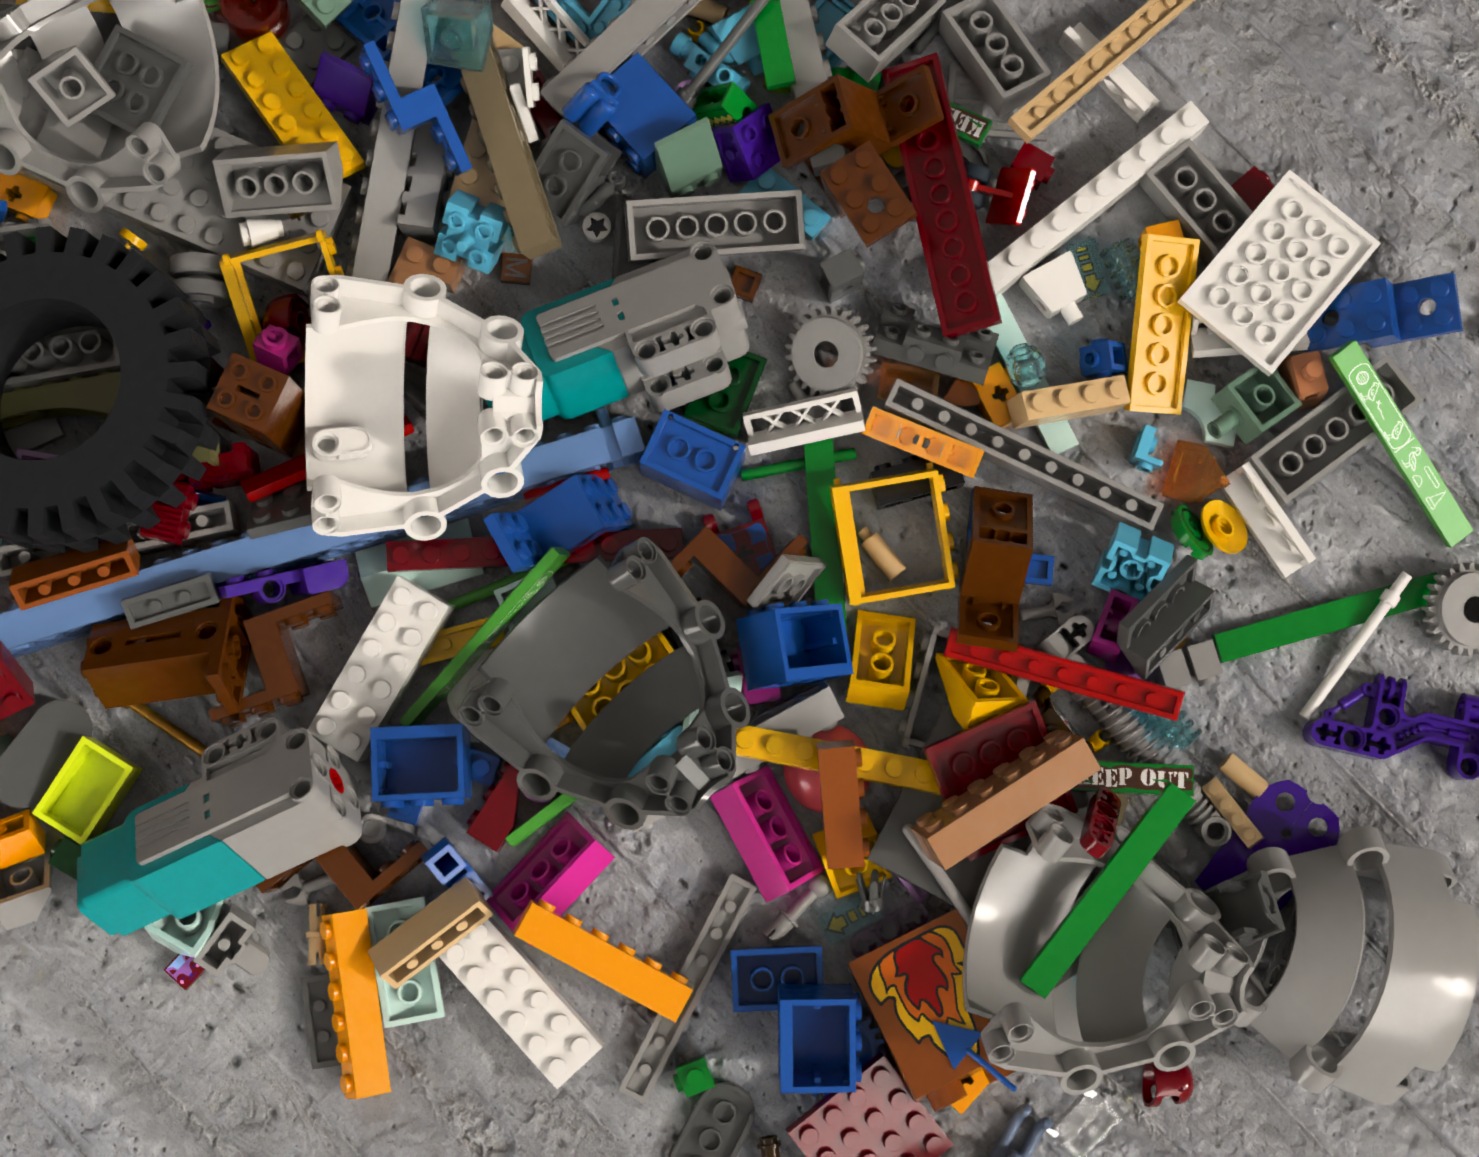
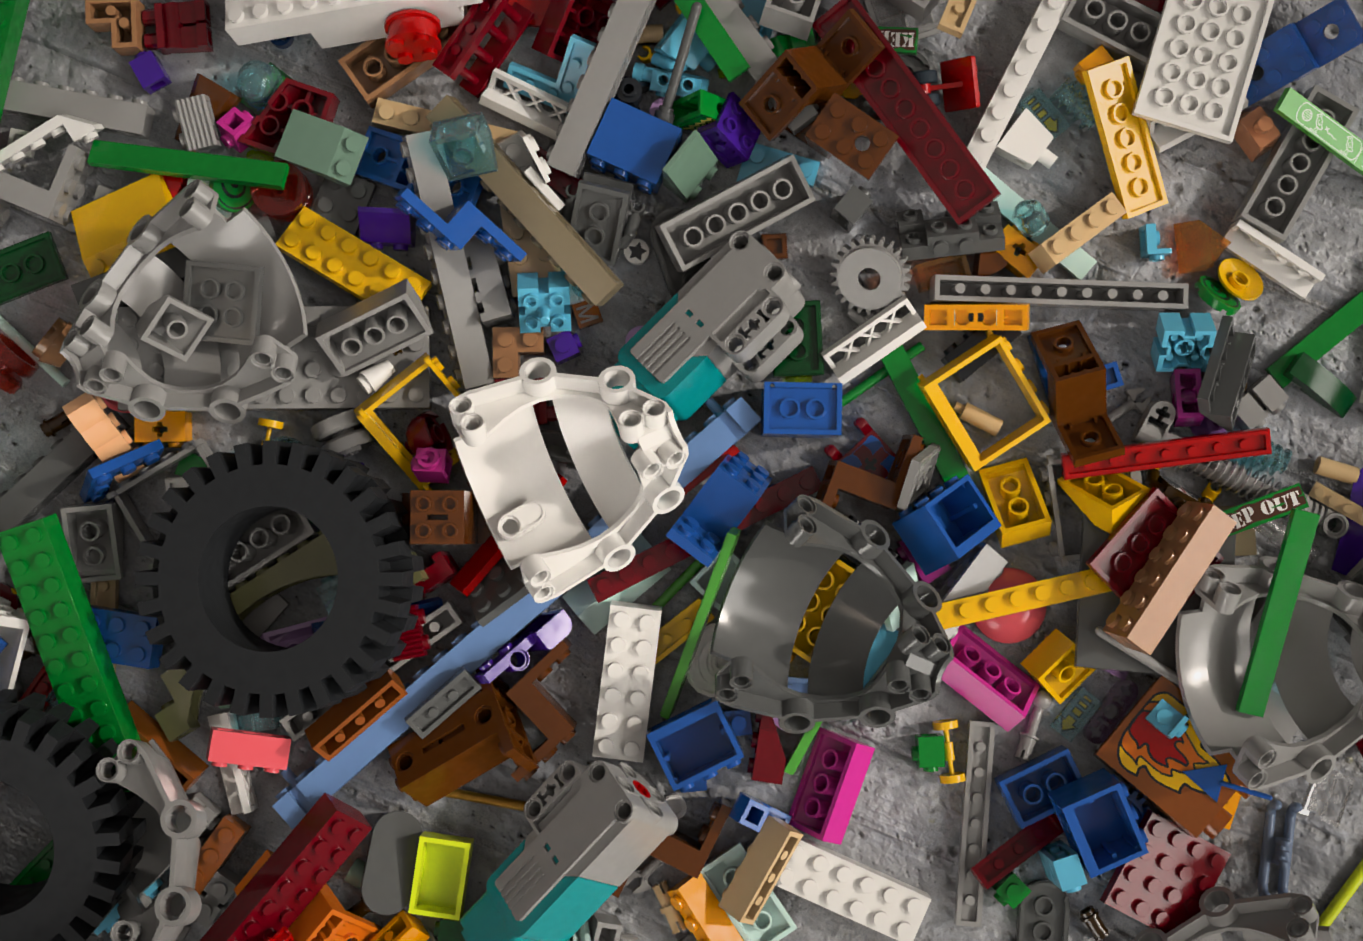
camera: 15 degrees left, 5 degrees up
light orange brick [513,898,693,1023] -> none
blue piece [562,72,622,136] -> none
dark orange brick [817,740,870,870] -> none
dark grey piece [855,869,886,916] -> none
dark red brick [1010,142,1055,191] -> none
blue brick [1079,338,1128,379] -> none
dark red beam [1079,787,1121,858] -> none
light aqua tile [1182,379,1236,448] -> none
sand green brick [1207,366,1303,445] -> none
none -> dark purple brick [546,331,583,365]
none -> black brick [614,76,651,110]
none -> green brick [911,733,945,772]
none -> yellow wheel [932,719,966,784]
none -> dark red plate [970,813,1063,891]
none -> medium azure brick [1038,840,1088,893]
none -> medium azure bracket [1145,698,1189,739]
none -> dark green slope [1283,352,1357,419]

